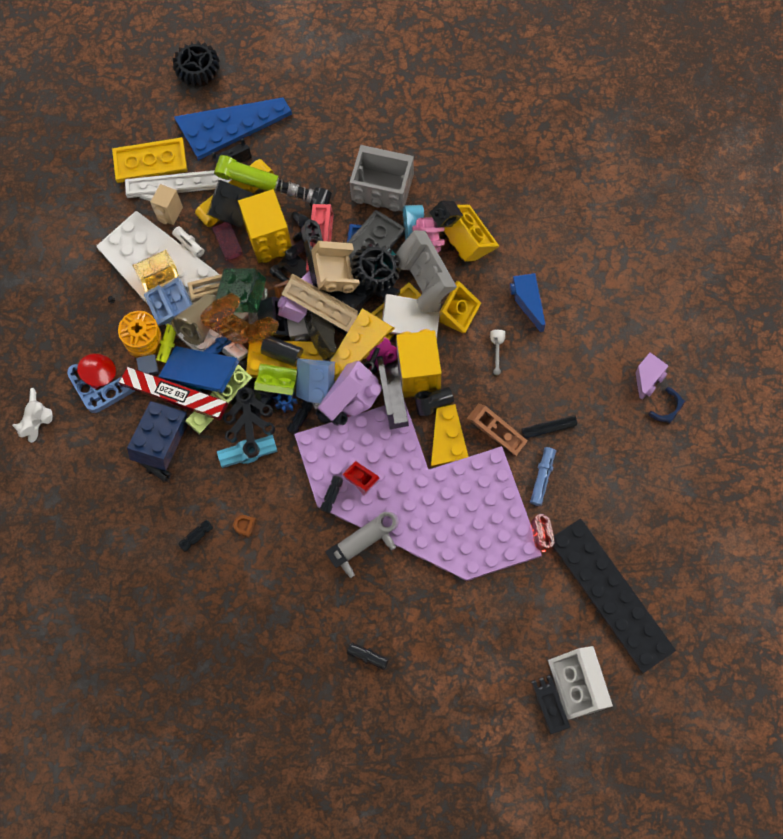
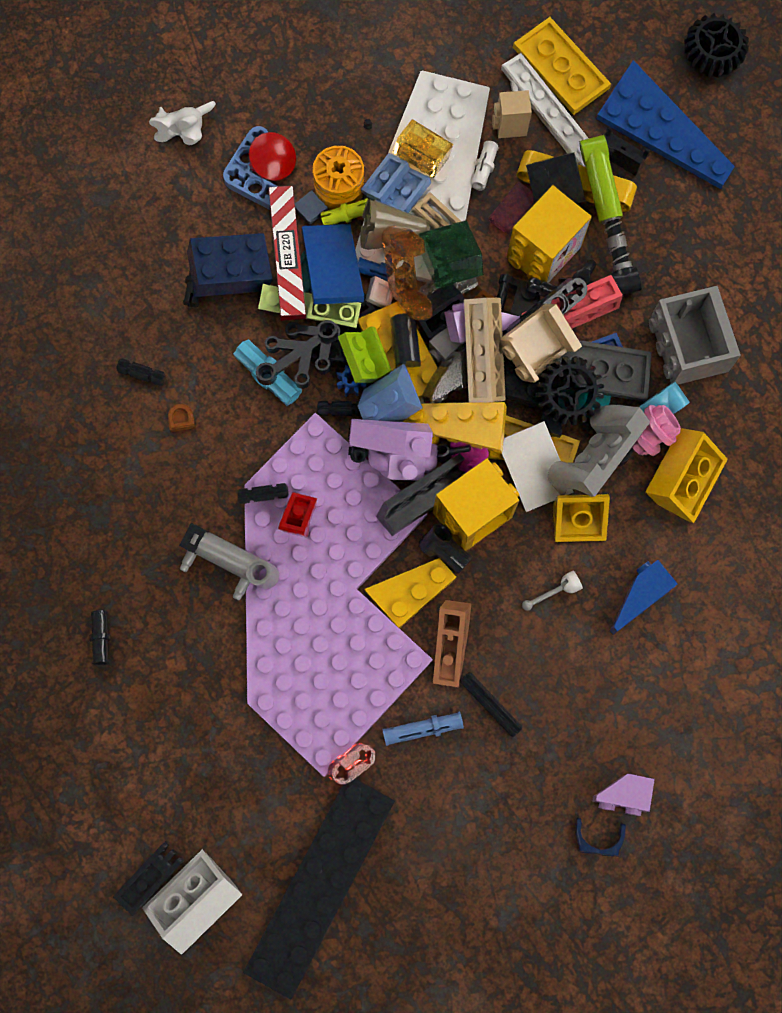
camera: 55 degrees right, 5 degrees up
black brick [429,201,463,227] -> none

